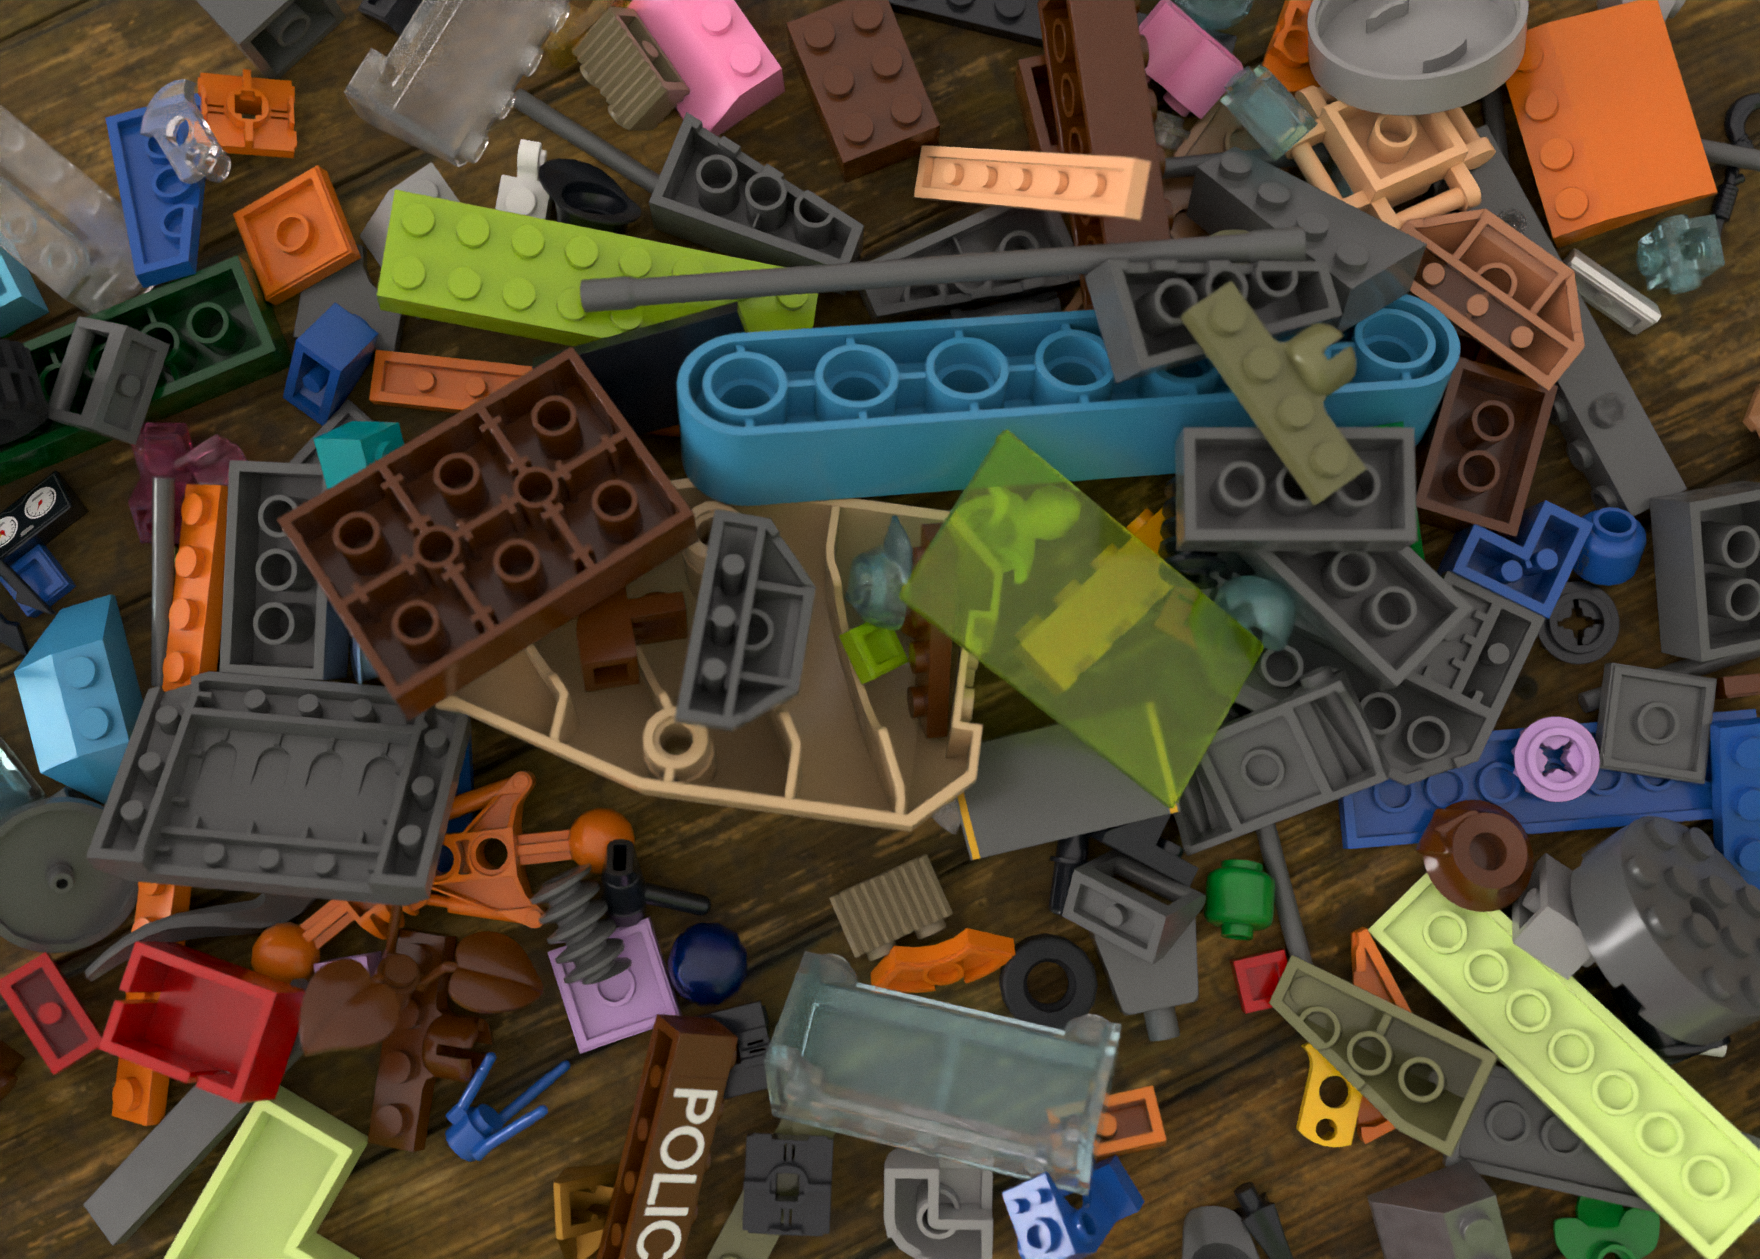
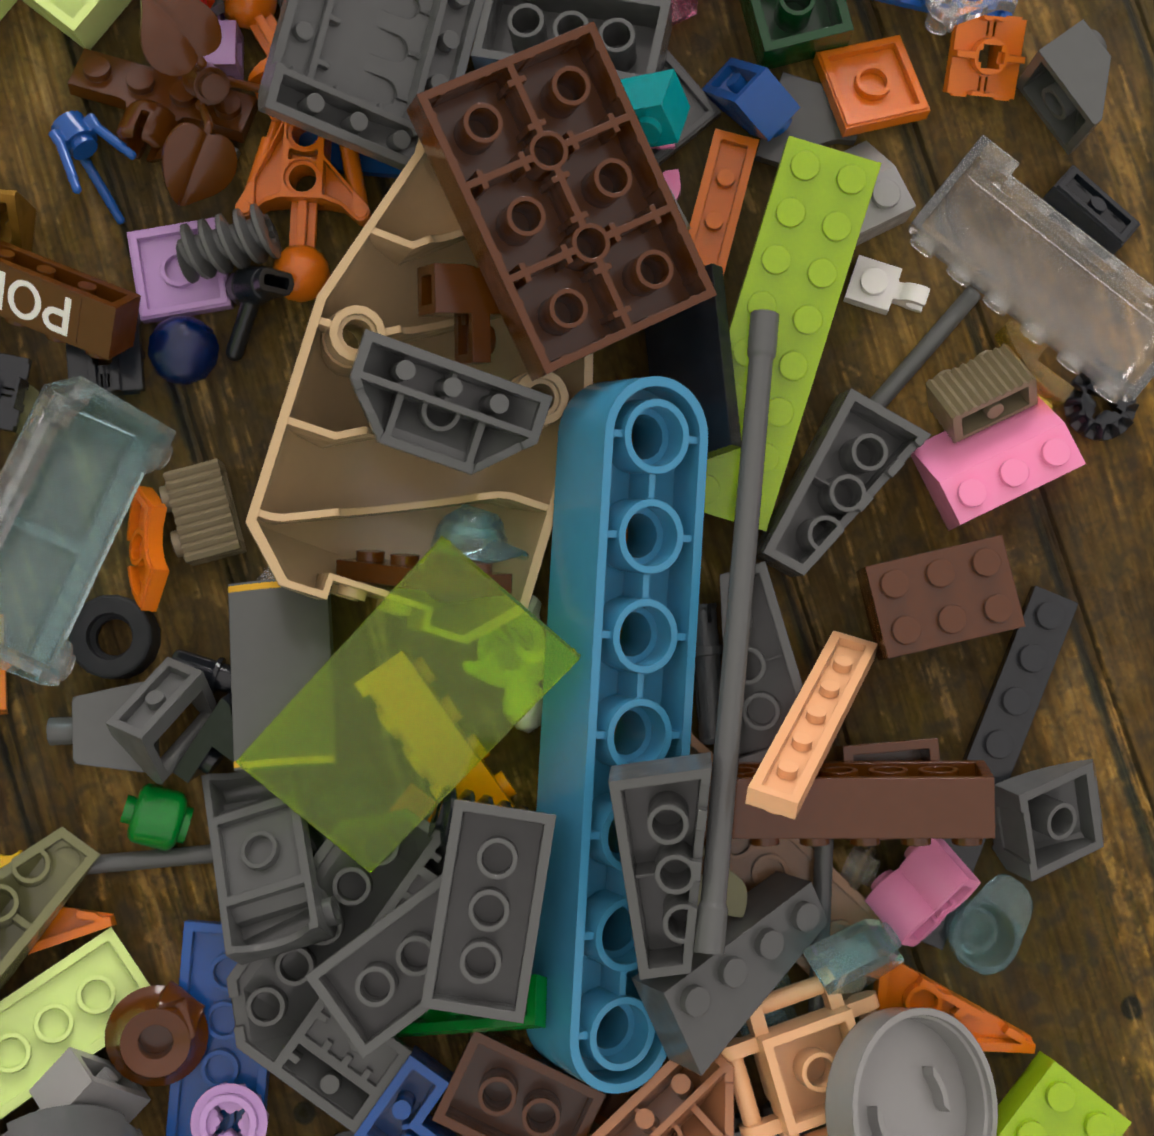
camera: 95 degrees right, 0 degrees up
black piece [538,158,641,235] -> none
lime tile [838,614,909,685] -> none
olive plate [1180,281,1367,505] -> none
clear light blue hair [1214,575,1297,651] -> none
red tile [1230,948,1288,1014] -> none

